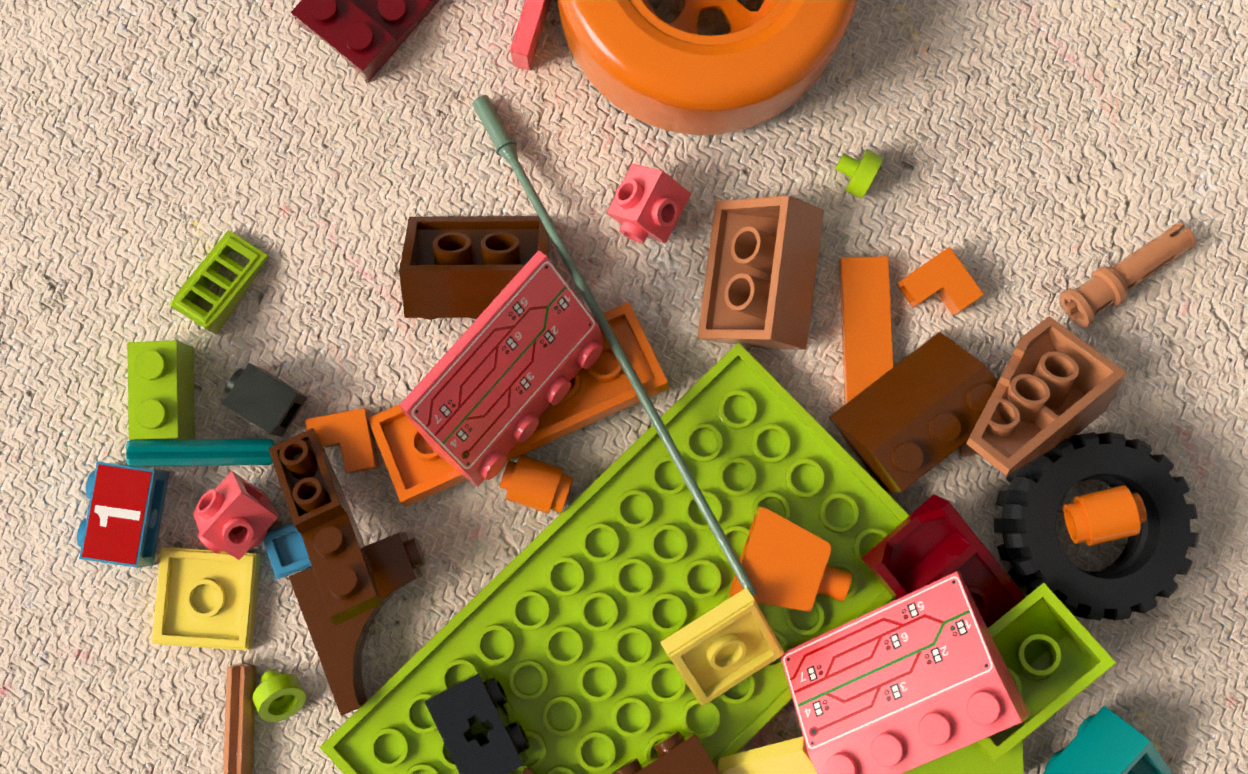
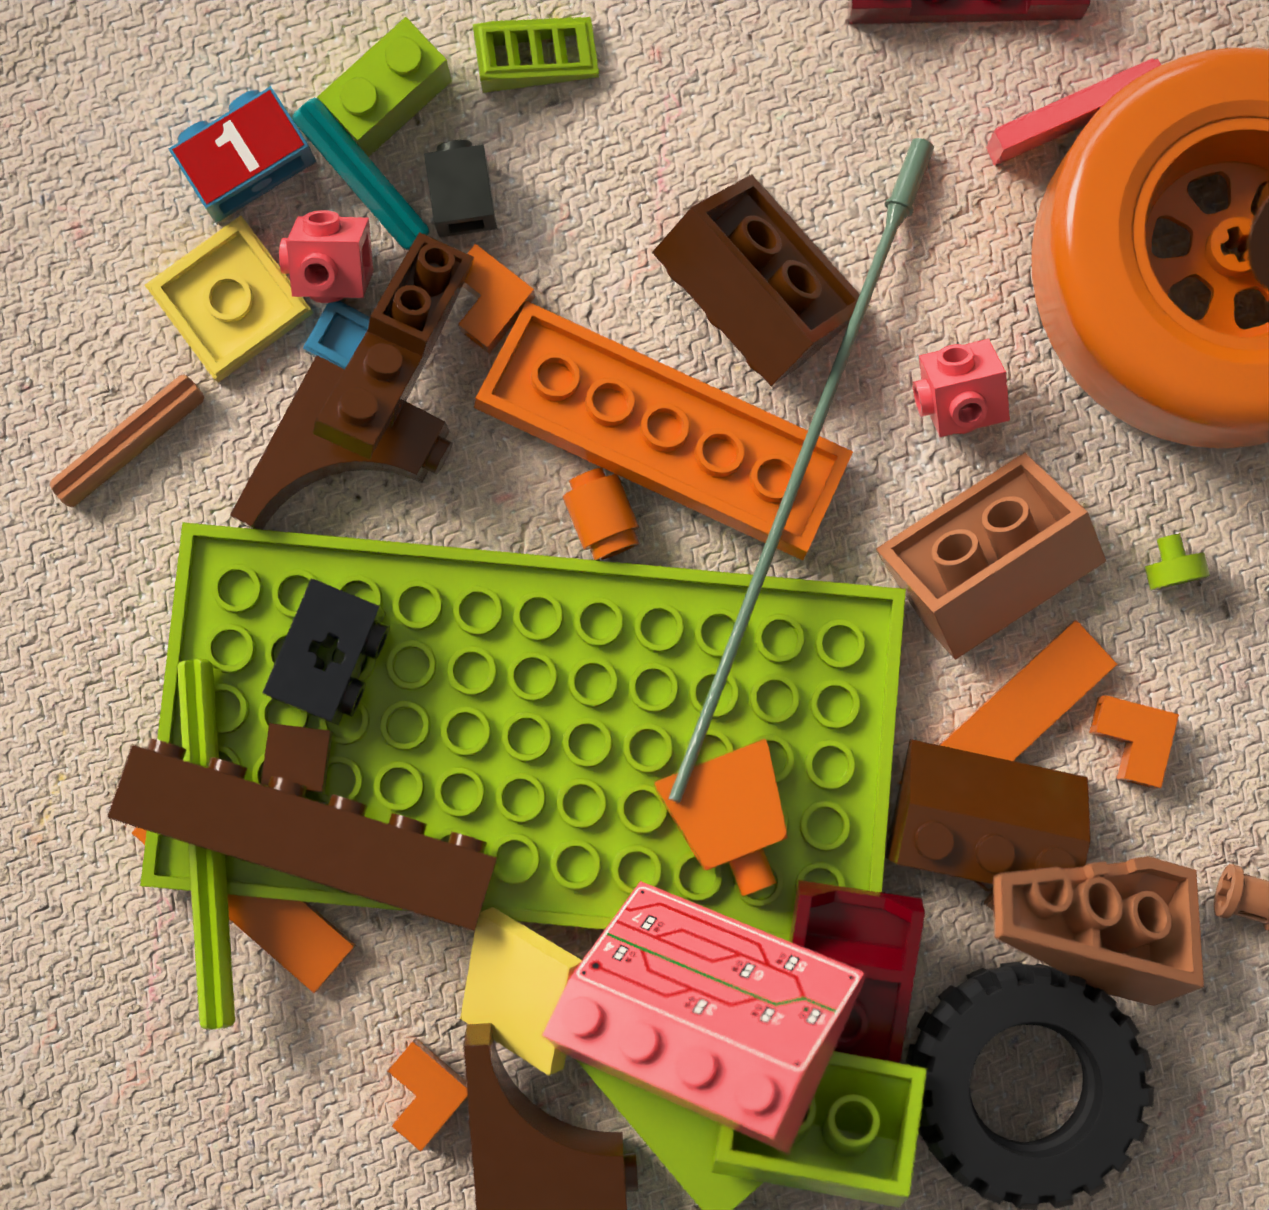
camera: 55 degrees right, 0 degrees up
lime tile [252,669,306,722] -> none
coral slope [399,250,604,487] -> none
light yellow tile [660,587,784,706] -> none
orange brick [1063,485,1147,546] -> none

